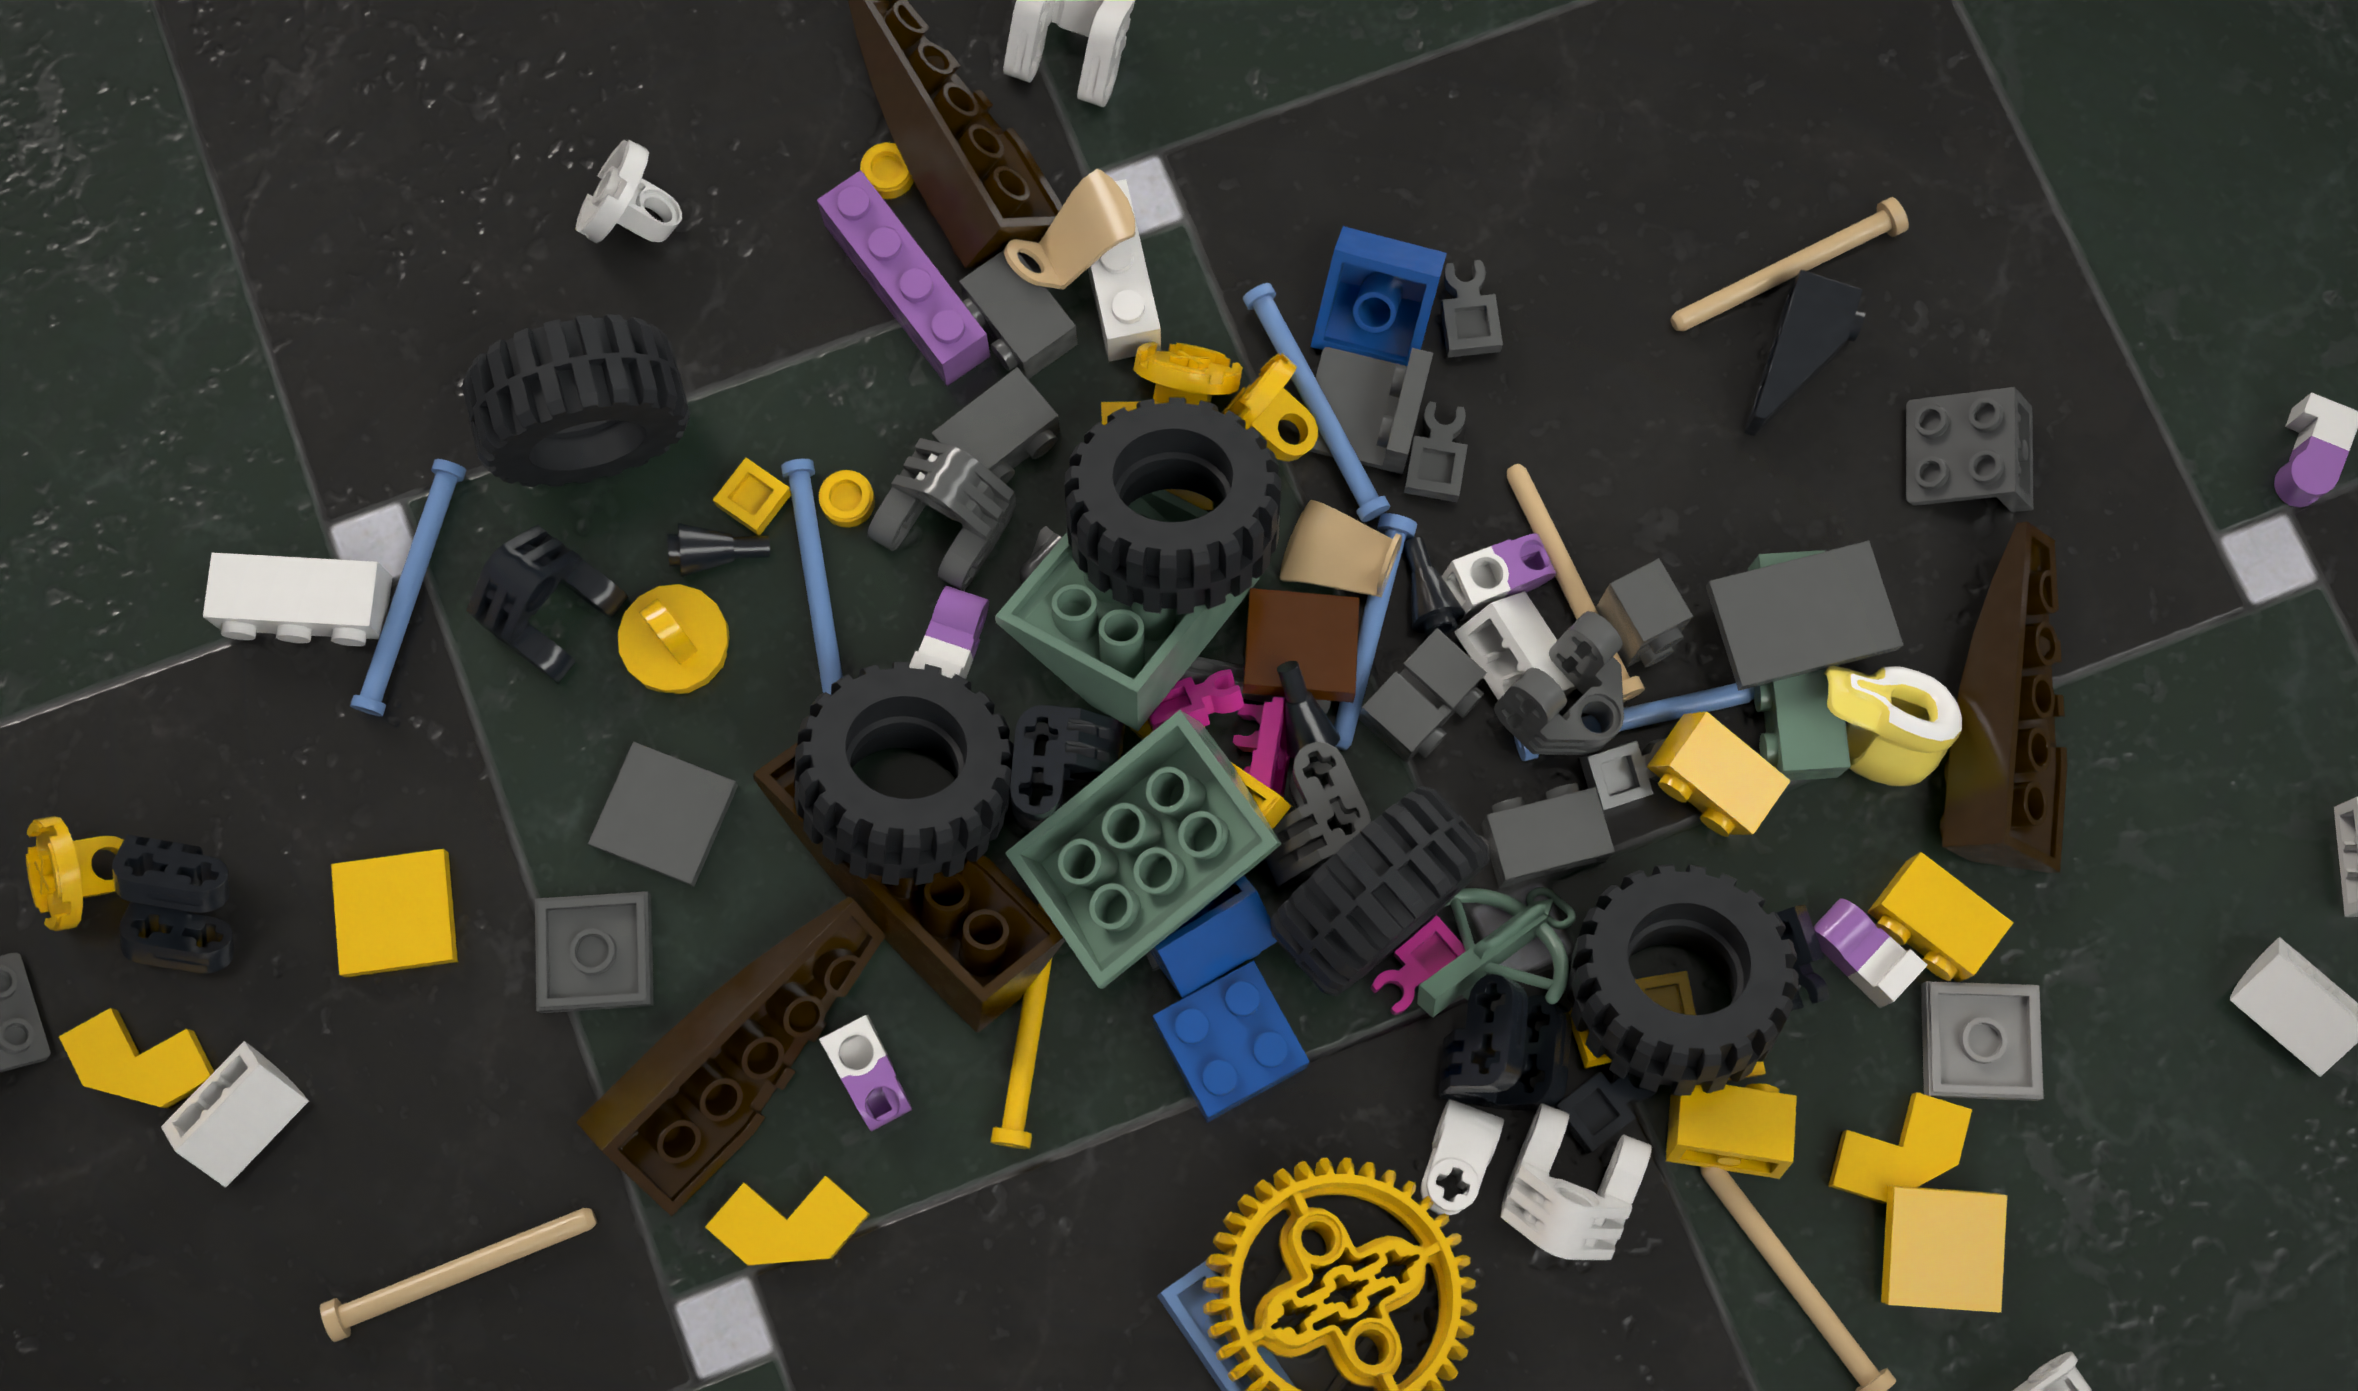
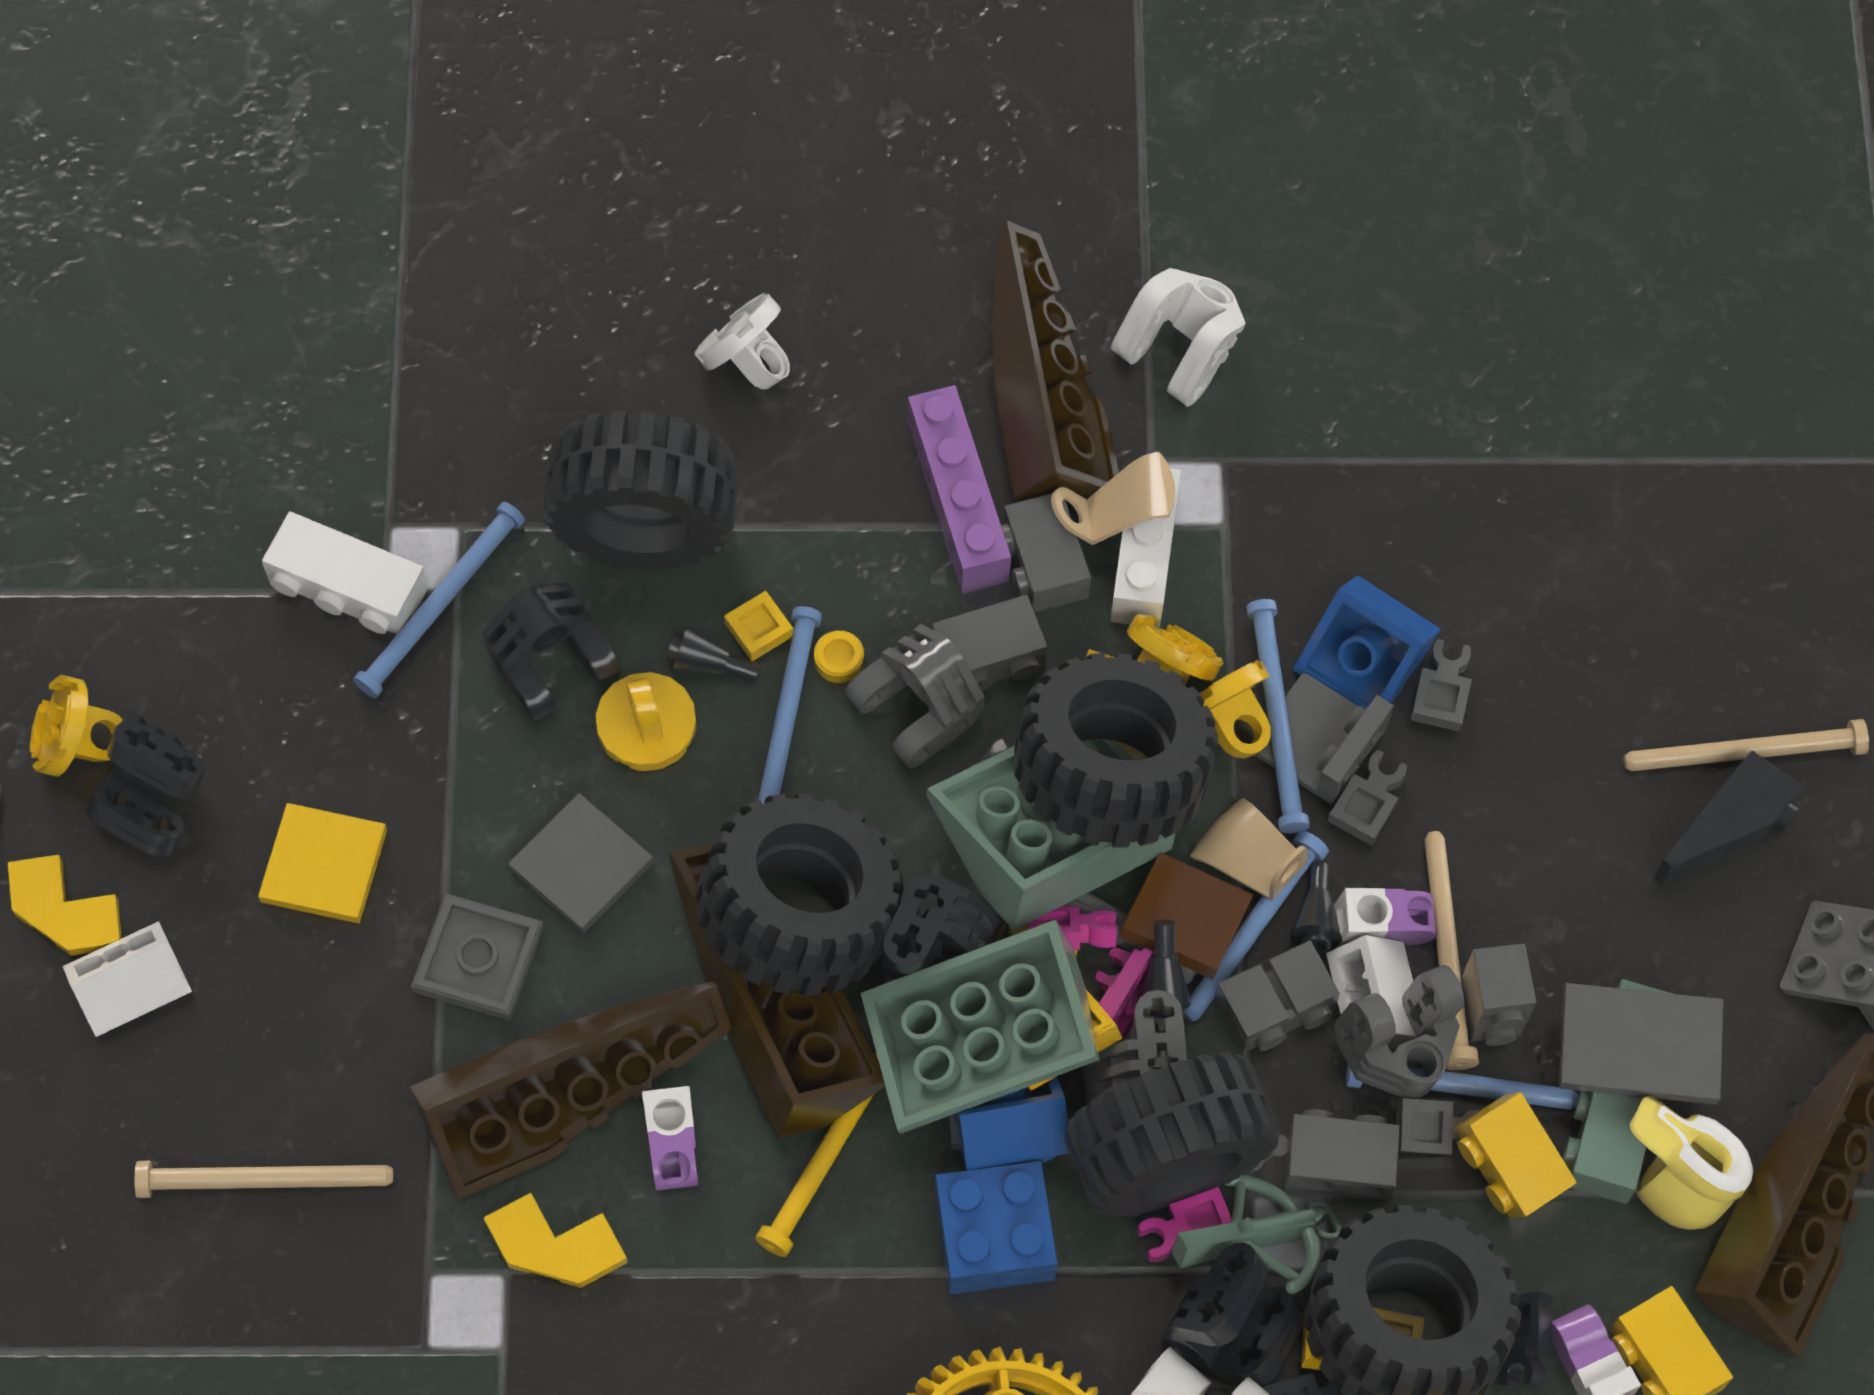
camera: 20 degrees right, 10 degrees down
yellow tile [860,142,914,199] -> none
medium lavender leg [909,586,989,679] -> none

